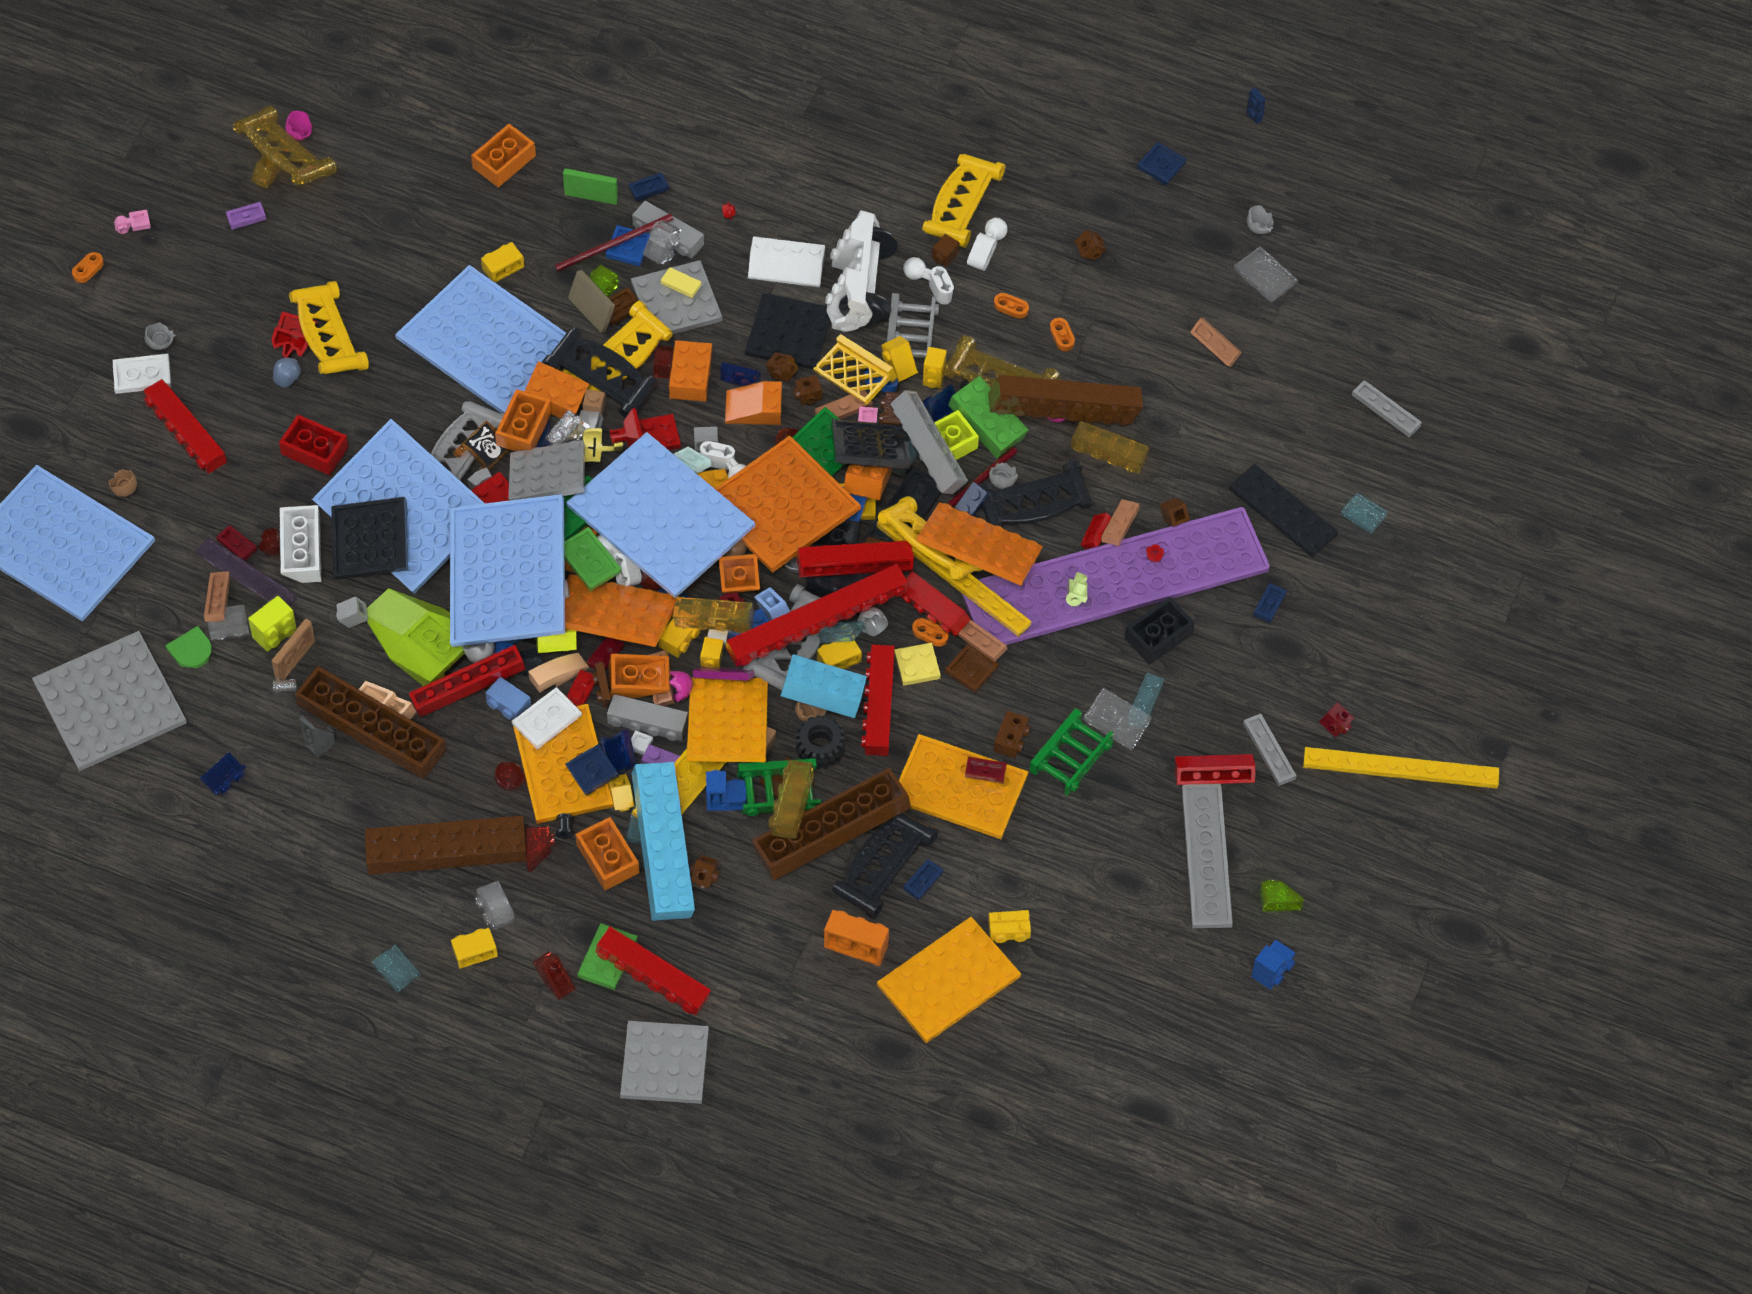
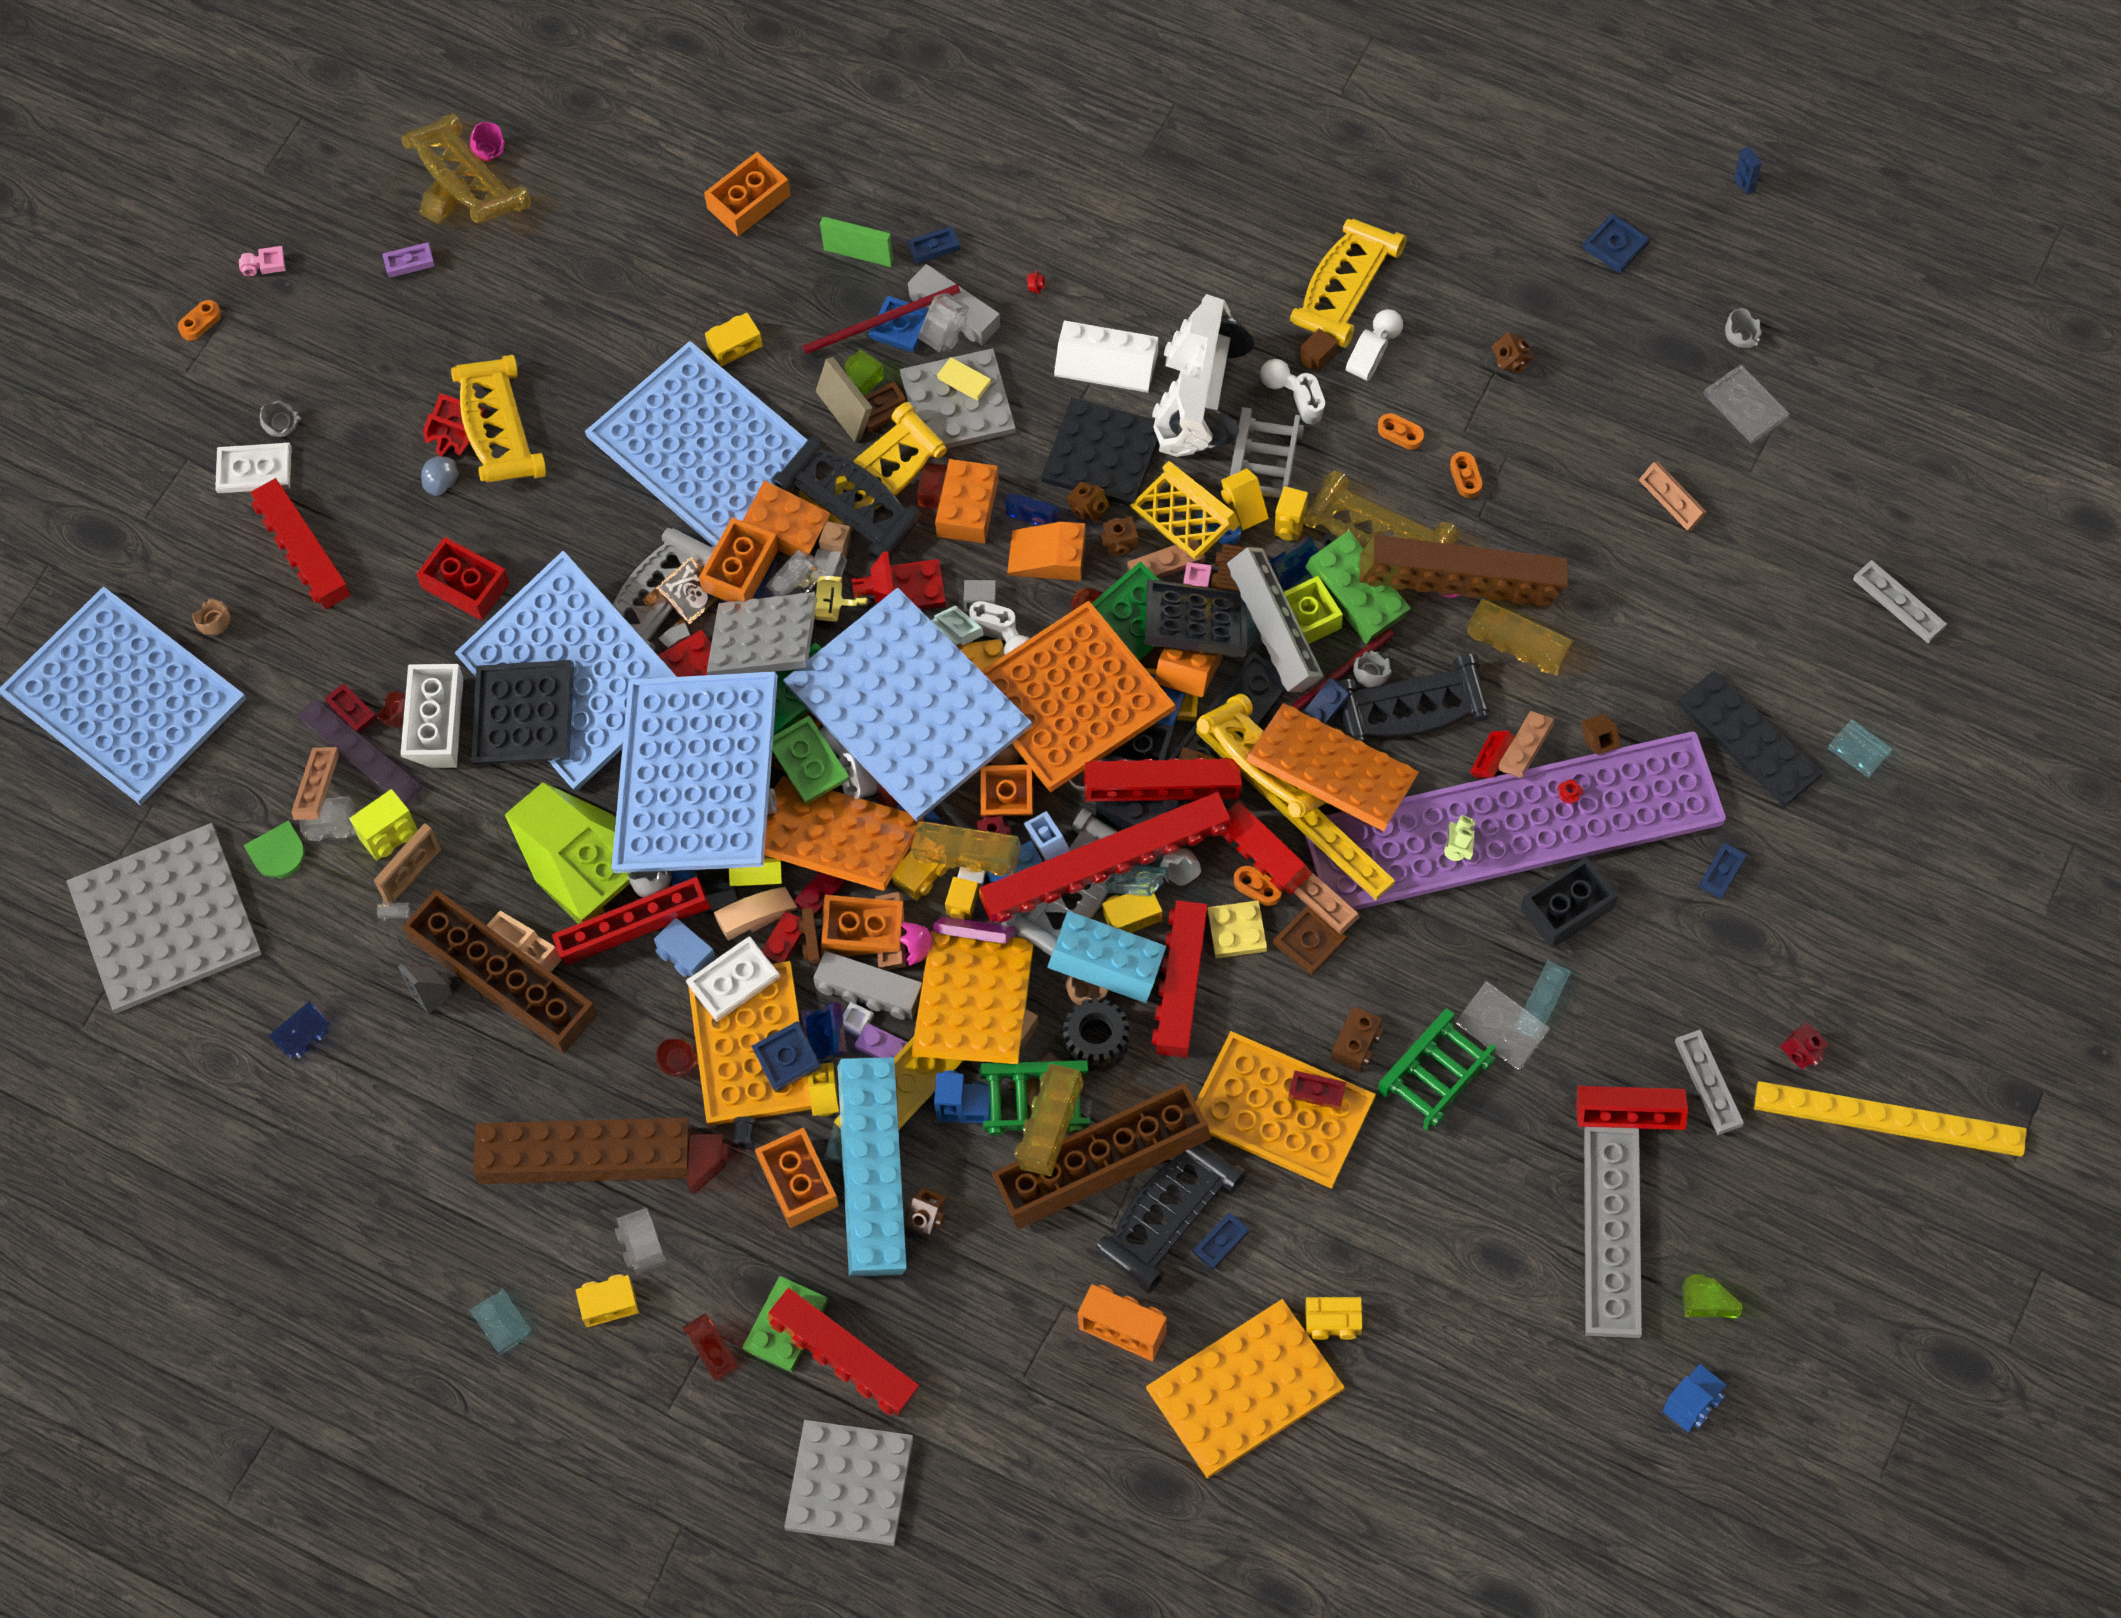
camera: 10 degrees right, 5 degrees up
light grey brick [336,597,368,628] -> none

